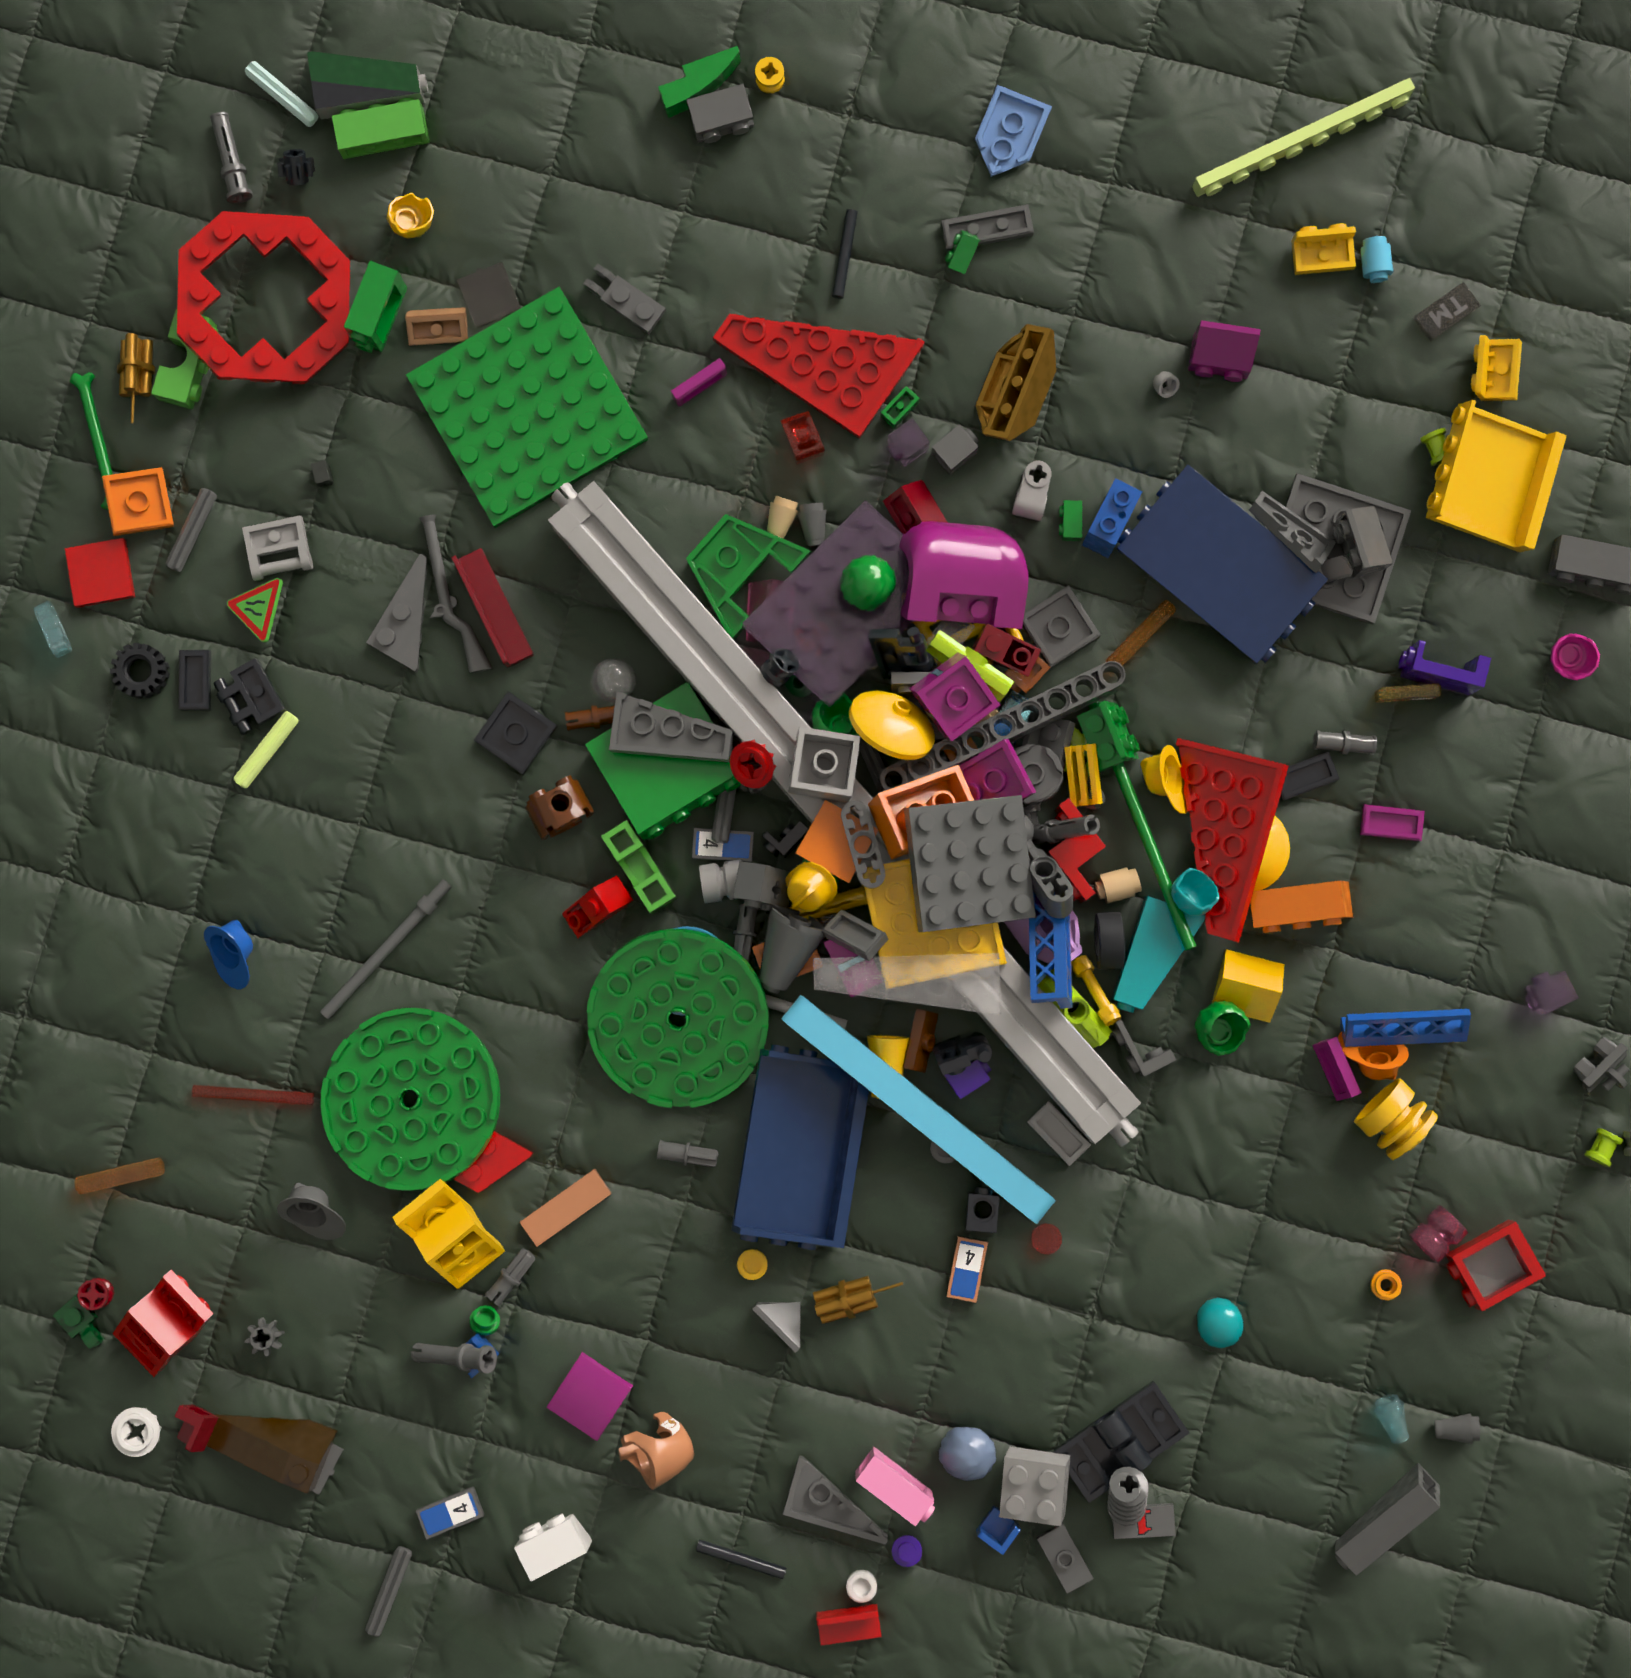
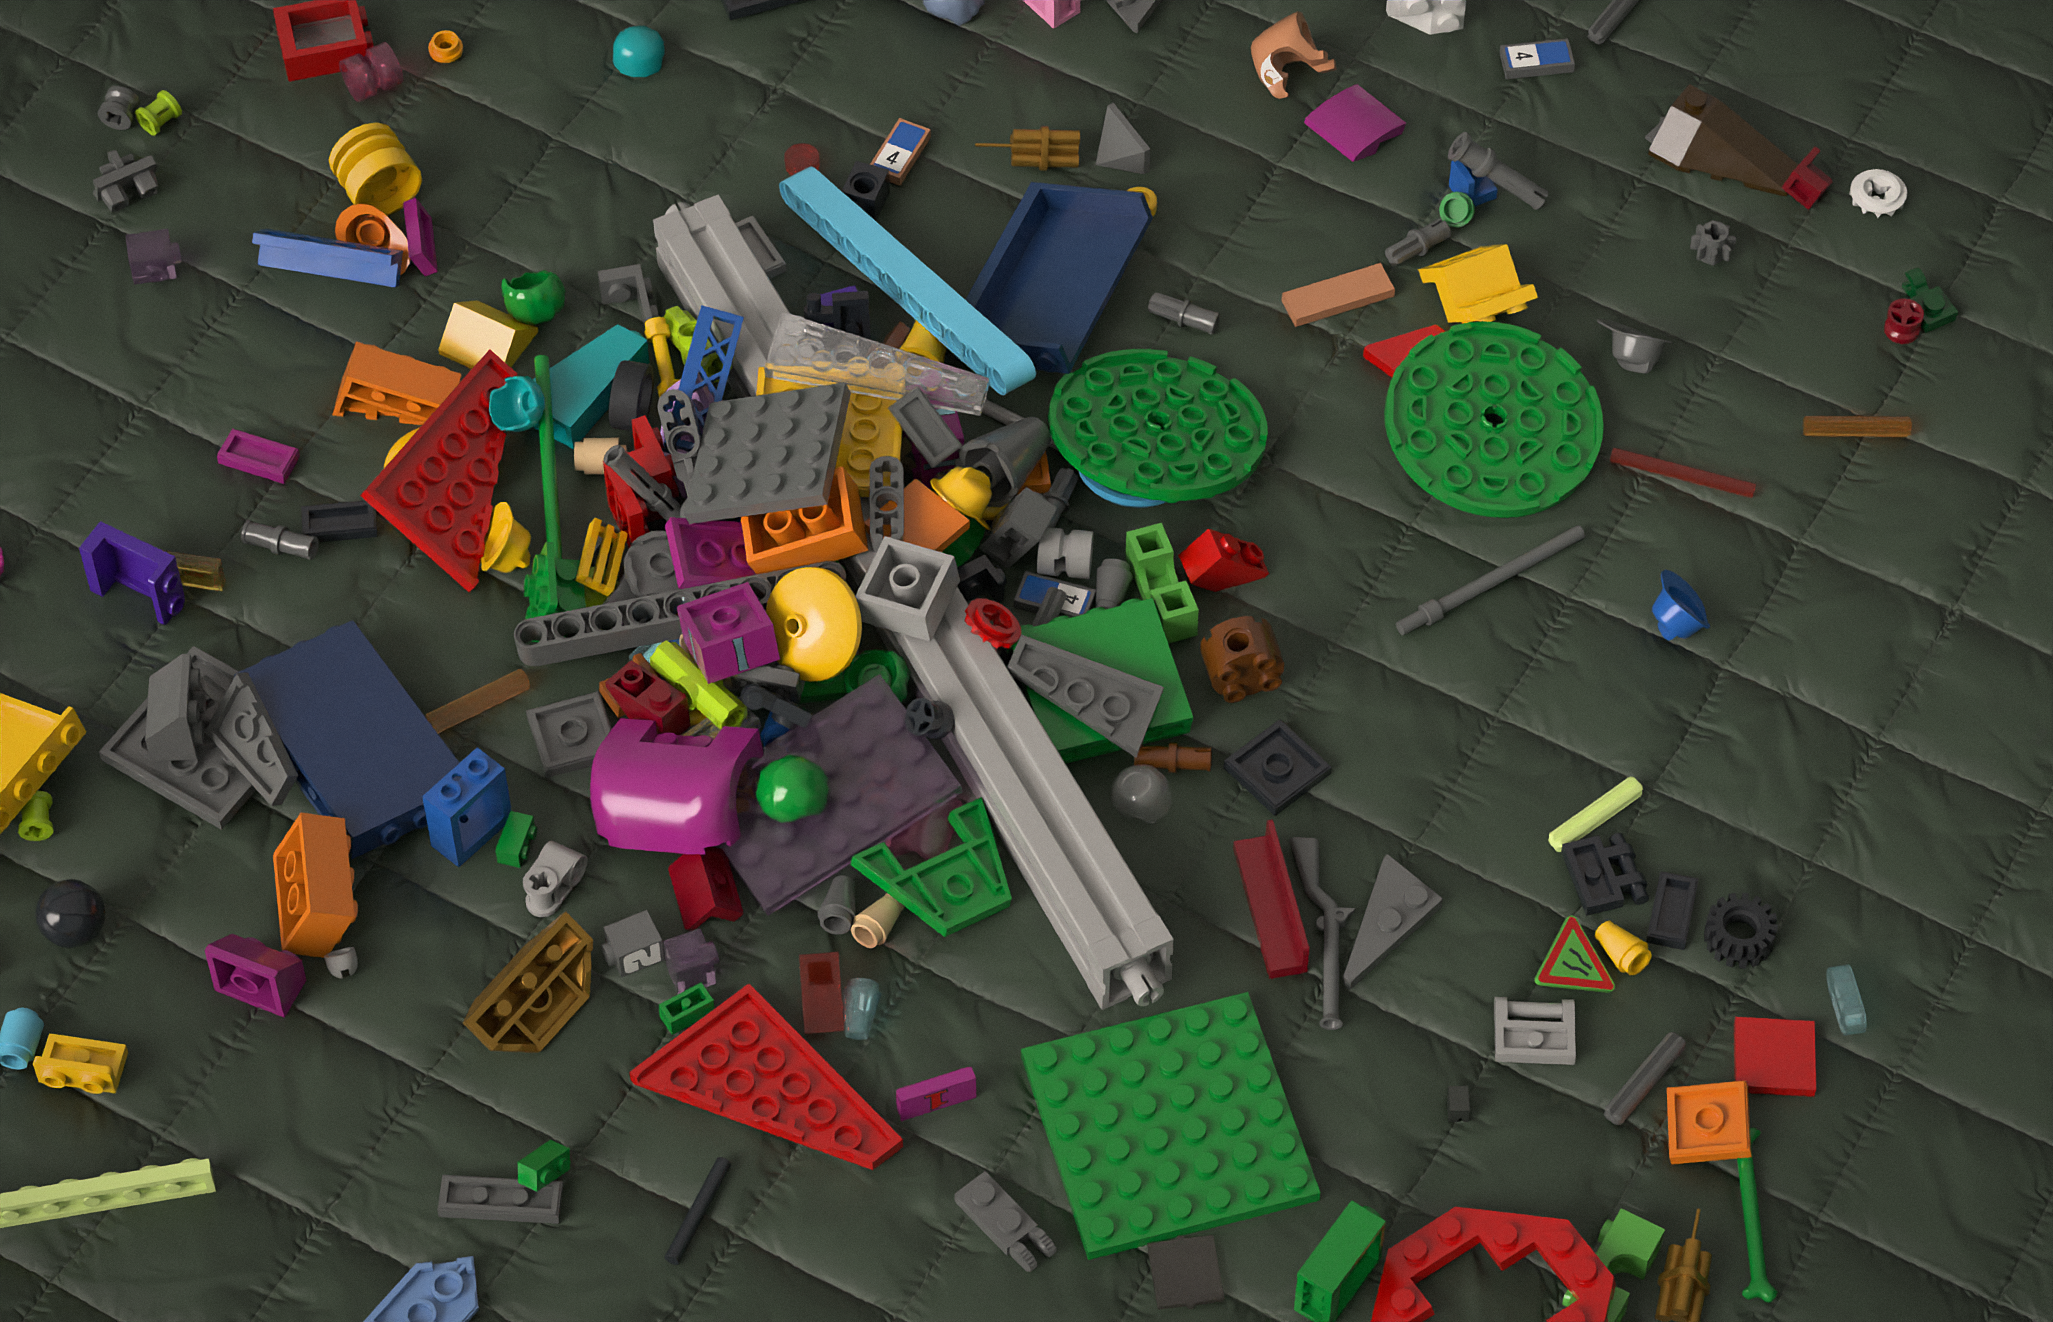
camera: 175 degrees left, 30 degrees down
red bracket [112,1270,214,1377] -> none
medium nougat slope [405,307,468,346] -> none
none -> black piece [35,879,106,948]
none -> orange brick [273,812,358,958]
none -> clear light blue cone [842,978,881,1040]
none -> dark grey cone [1096,559,1133,609]
none -> yellow cone [1595,921,1652,975]

